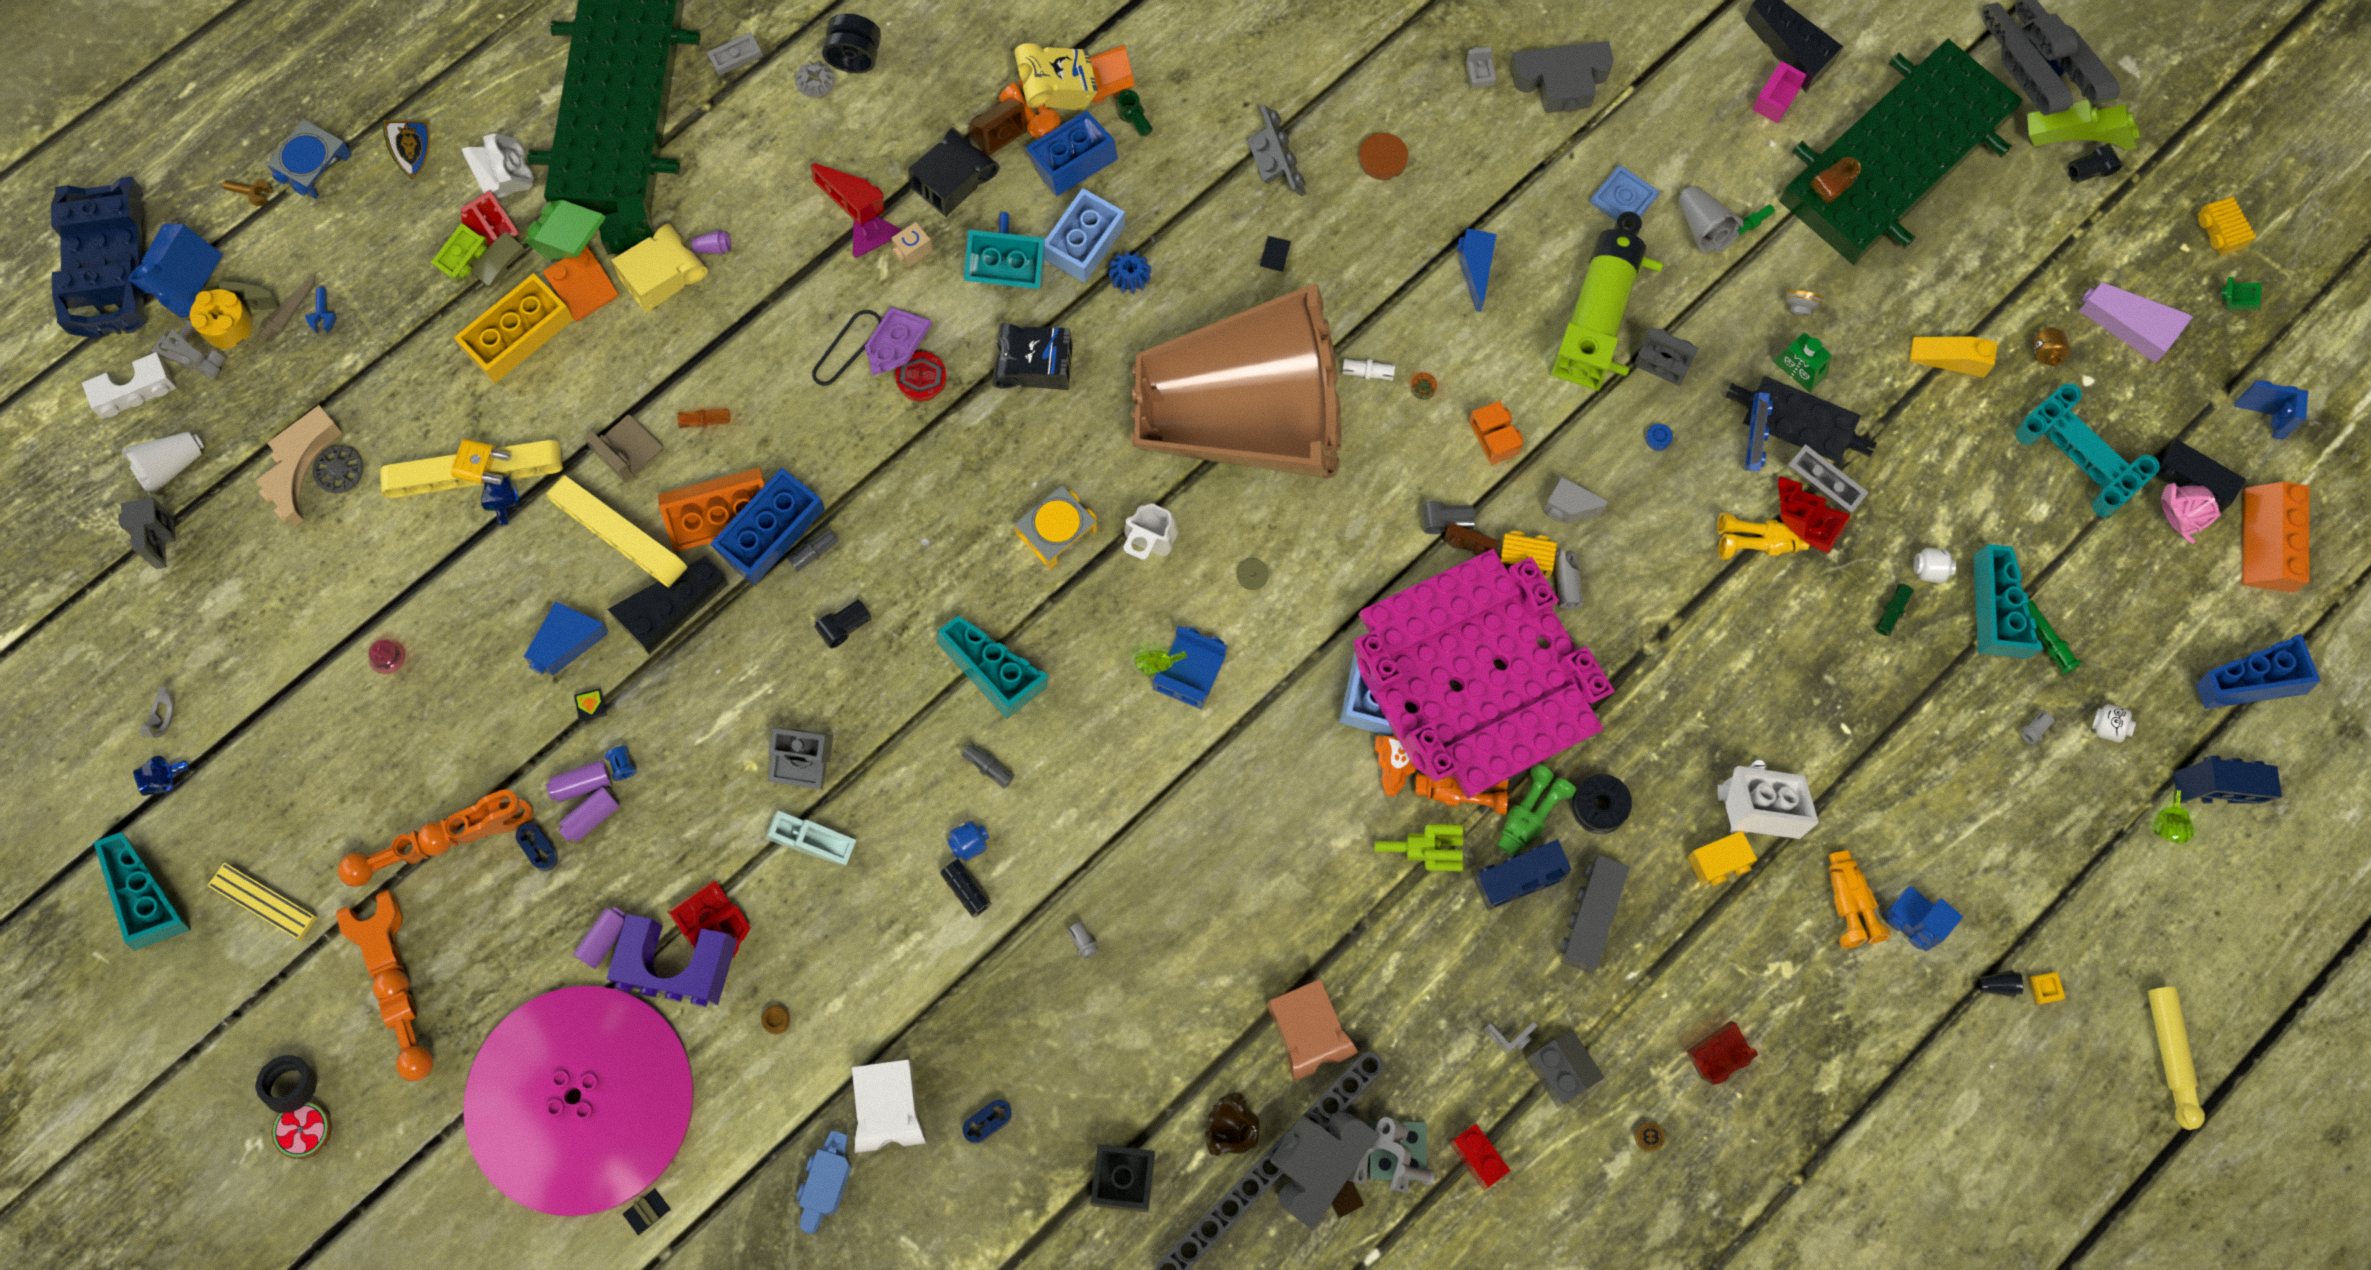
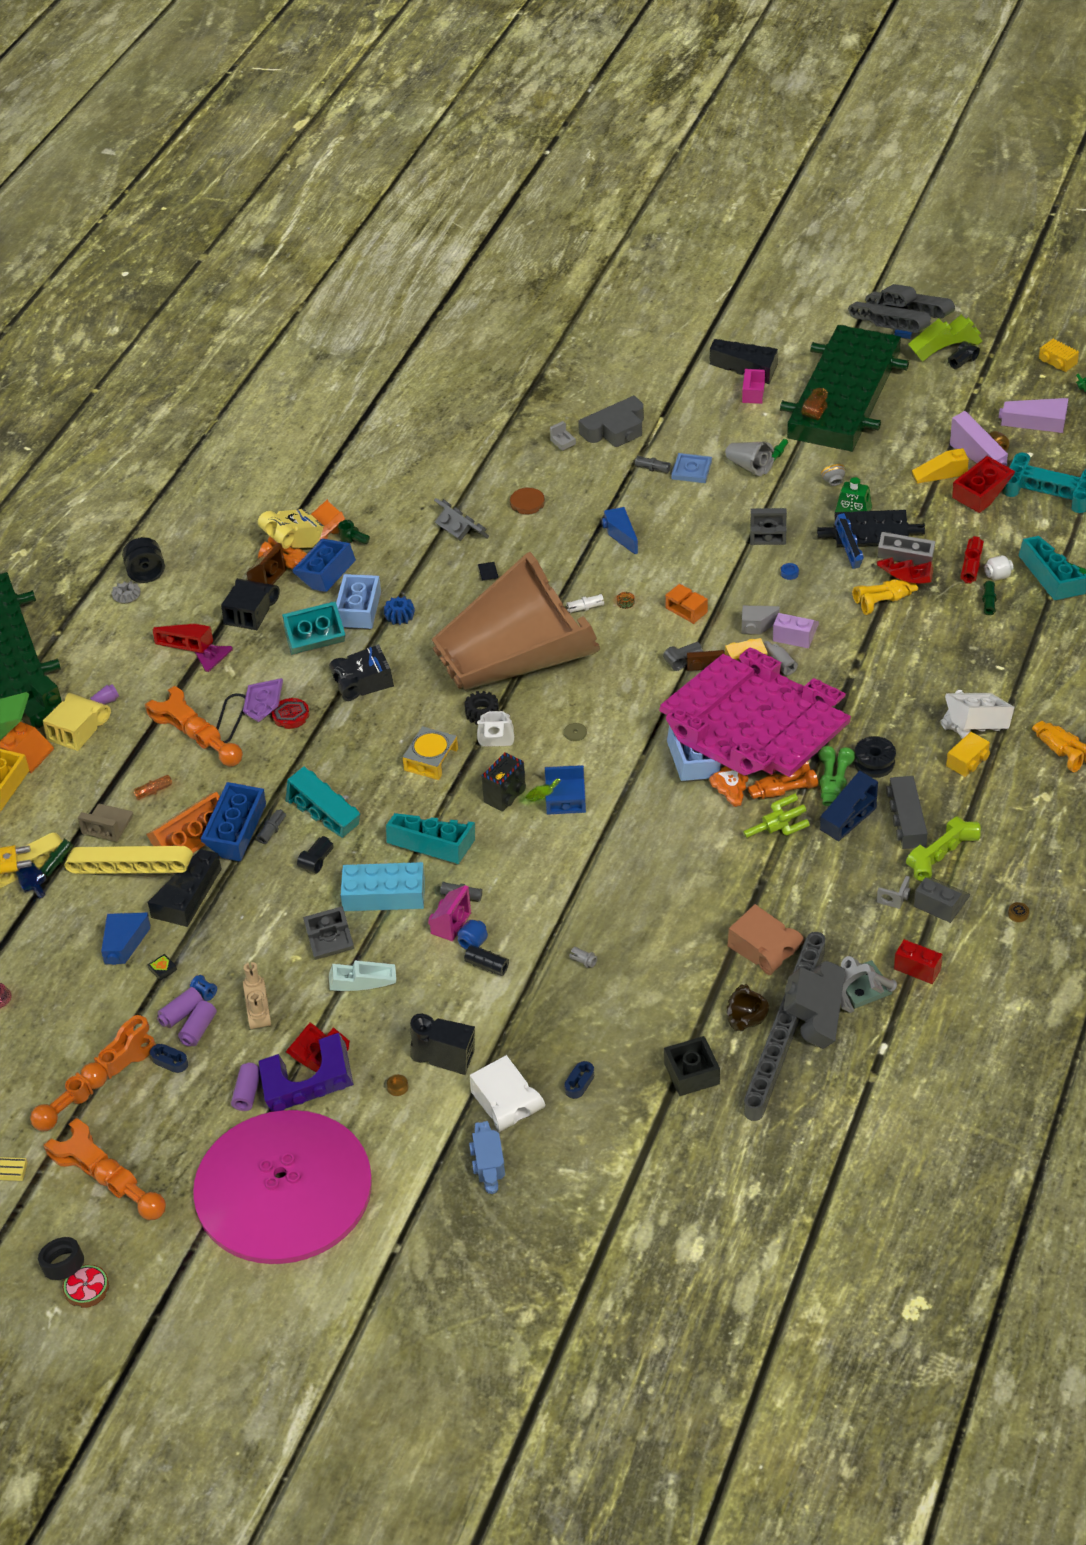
camera: 20 degrees left, 25 degrees down
black piece [622,1188,671,1236] -> none
light grey plate [707,32,763,76] -> none
tan brick [891,222,933,268] -> none
dark brown tile [1331,1181,1365,1219] -> none
lime piece [1550,211,1664,391] -> none
clear red bracket [1686,1021,1758,1085] -> none
none -> dark green pin [39,838,74,877]
none -> orange piece [145,686,243,767]
none -> tan piece [243,962,271,1030]
none -> teal wedge [285,766,360,838]
none -> medium azure brick [341,862,425,911]
none -> black piece [410,1013,475,1075]
none -> dark pink slope [428,885,471,942]
none -> black tyre [464,691,499,725]
none -> pearl dark grey brick [481,752,526,812]
none -> dark grey pin [635,456,671,474]
none -> lavender slope [773,613,819,649]
none -> lime plate [906,816,981,881]
none -> lavender slope [950,411,1008,466]
none -> red slope [952,456,1015,513]
none -> red piece [961,536,984,584]

